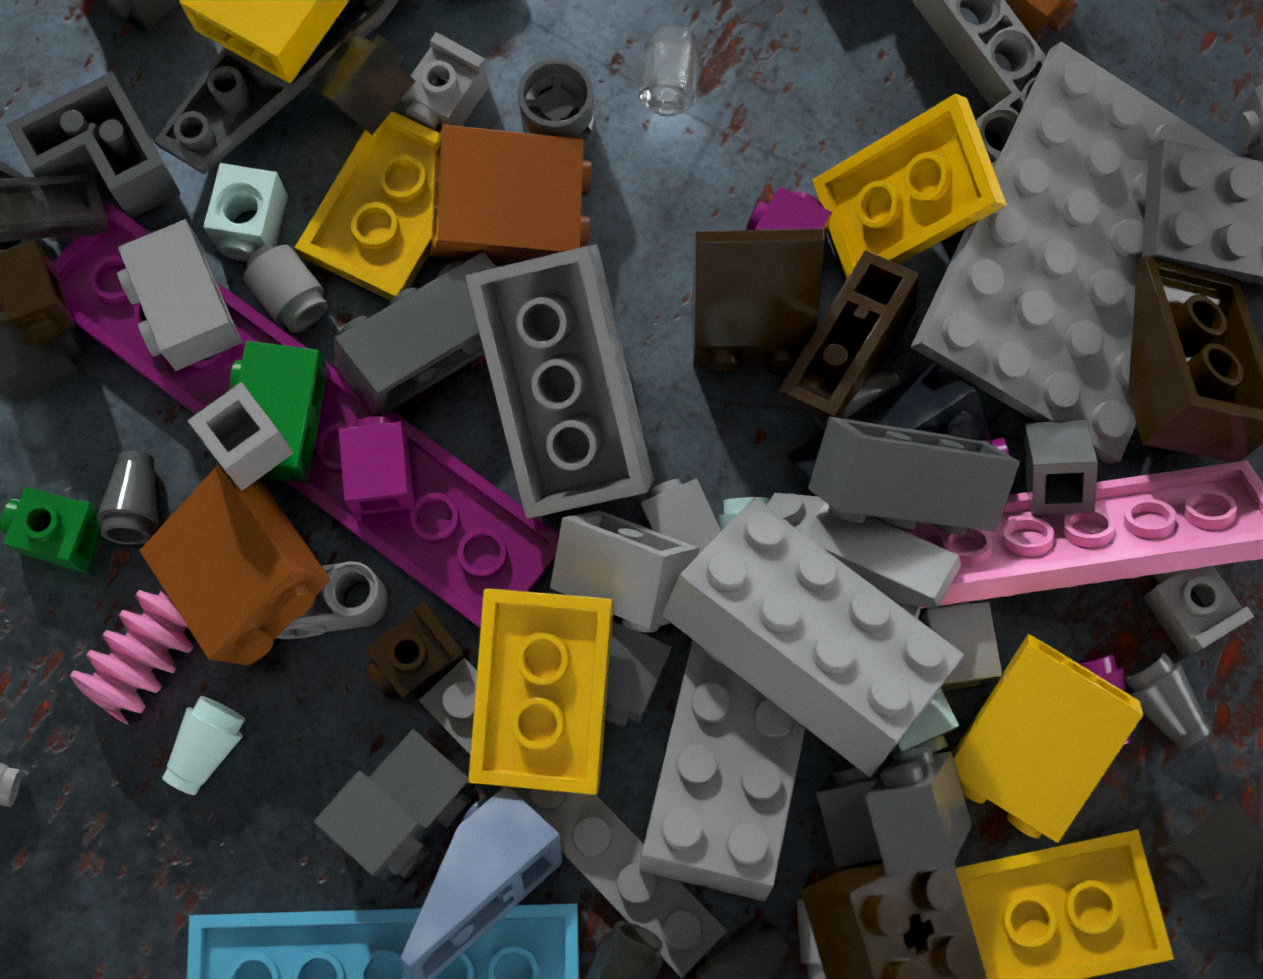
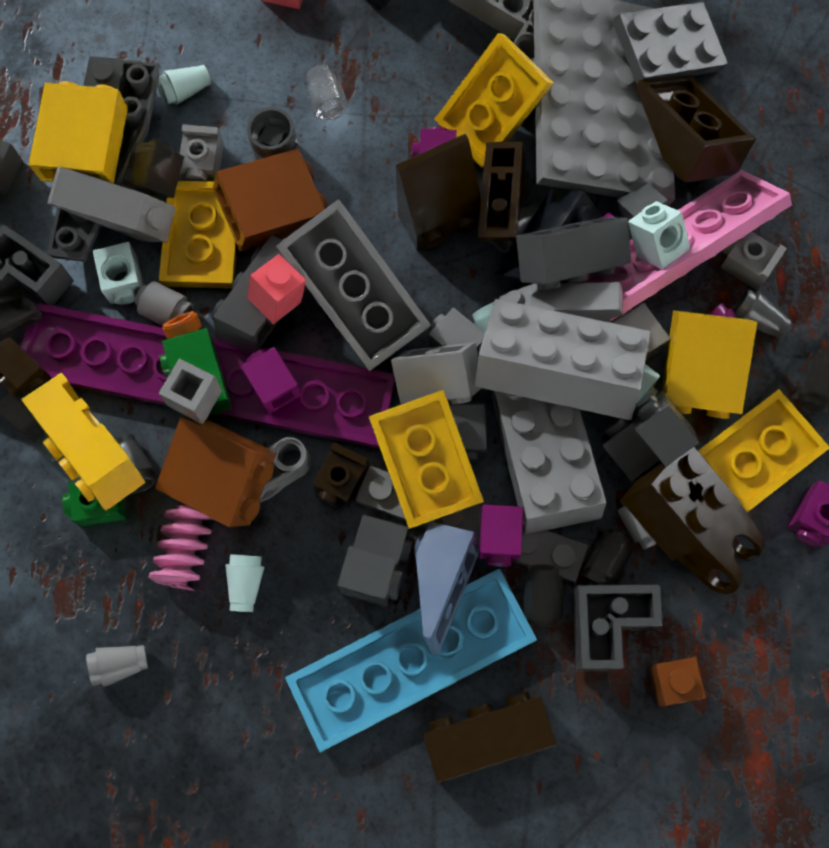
camera: 25 degrees left, 0 degrees up
light grey brick [117,219,242,371] -> none
none -> yellow wedge [21,372,146,511]
none -> light grey slope [47,167,176,242]
none -> orange tile [162,311,202,339]
none -> coral brick [247,254,306,324]
none -> magenta brick [478,505,523,567]
none -> light aqua brick [628,201,691,270]

